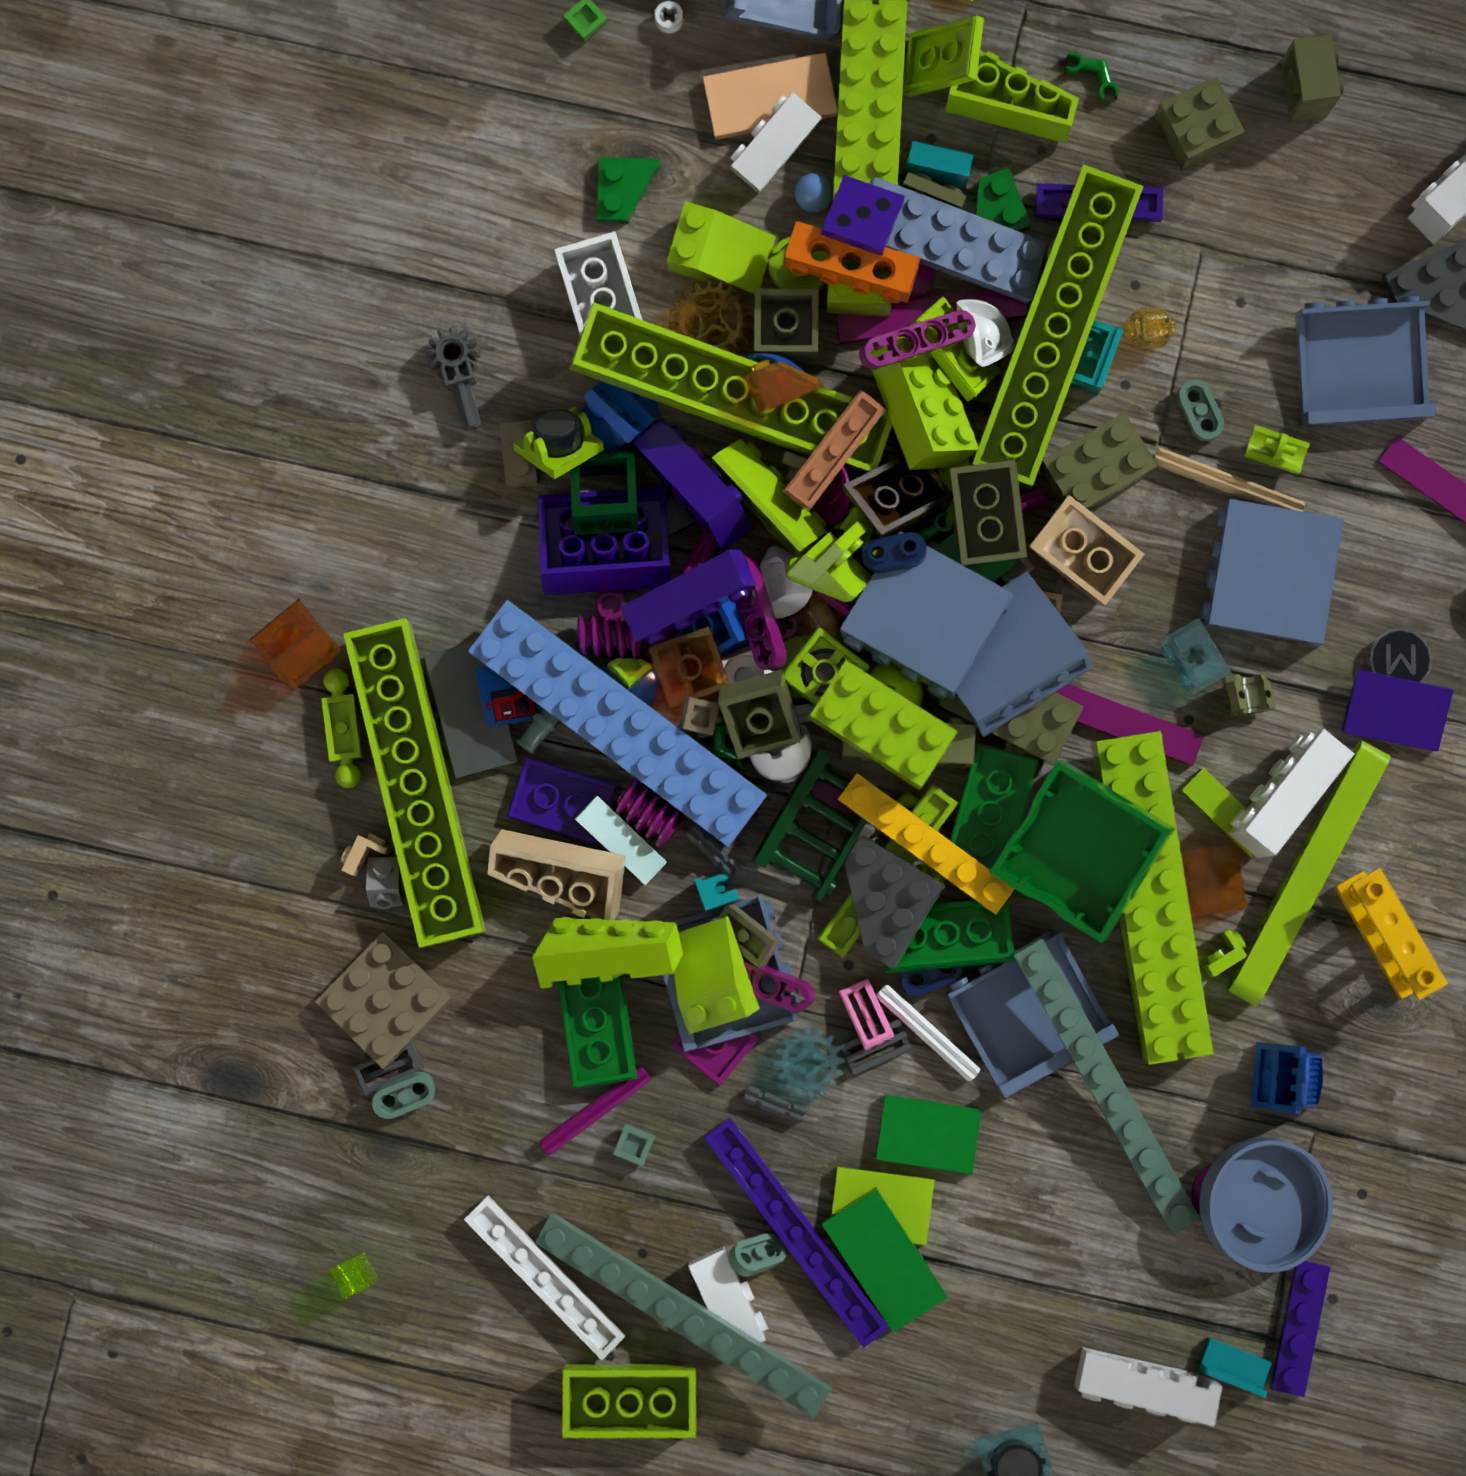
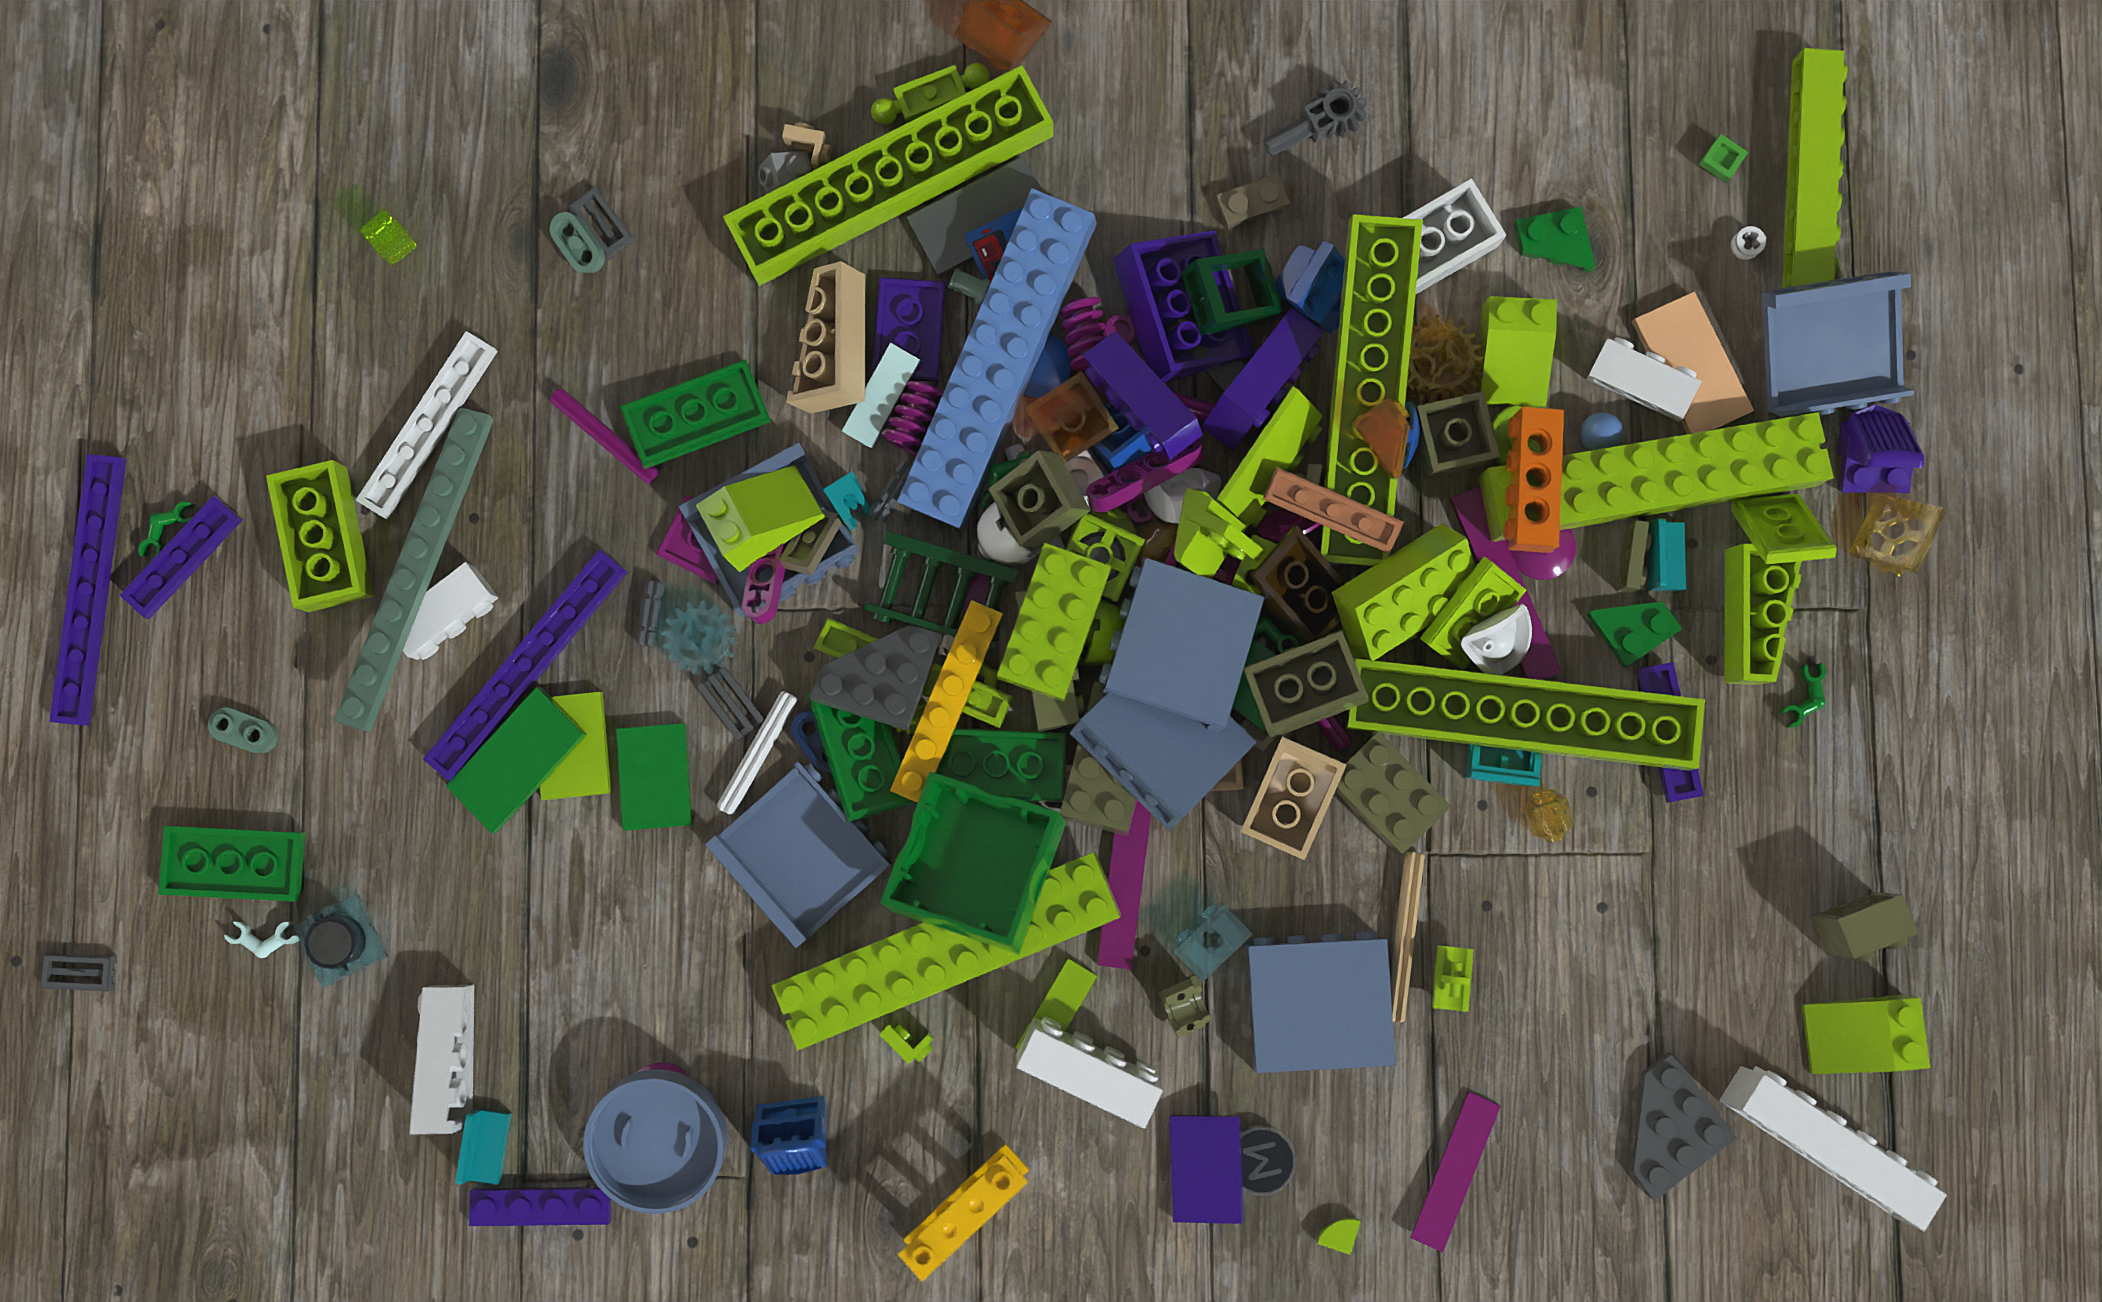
camera: 75 degrees right, 0 degrees up
dark tan plate [315,932,453,1070] -> none
piece [513,406,604,479] -> none
lime wedge [532,917,683,988] -> none
lime tile [607,658,653,690] -> none
sand green plate [613,1123,656,1167] -> none
dark tan tile [679,697,719,735] -> none
sand green plate [728,1233,787,1276] -> none
dark purple tile [821,175,905,256] -> none
bright pink tile [838,978,895,1052] -> none
magenta beam [859,310,976,370] -> none
dark blue plate [862,532,927,573] -> none
sand blue plate [870,177,1047,303] -> none
sand green plate [1012,937,1201,1235] -> none
olive brick [1154,76,1245,170] -> none
sand green plate [1177,379,1224,442] -> none
clear orange slope [1181,844,1247,917] -> none
lime beam [1226,740,1391,1007] -> none
sand blue panel [1295,296,1436,427] -> none
none -> lime slope [1801,994,1930,1074]

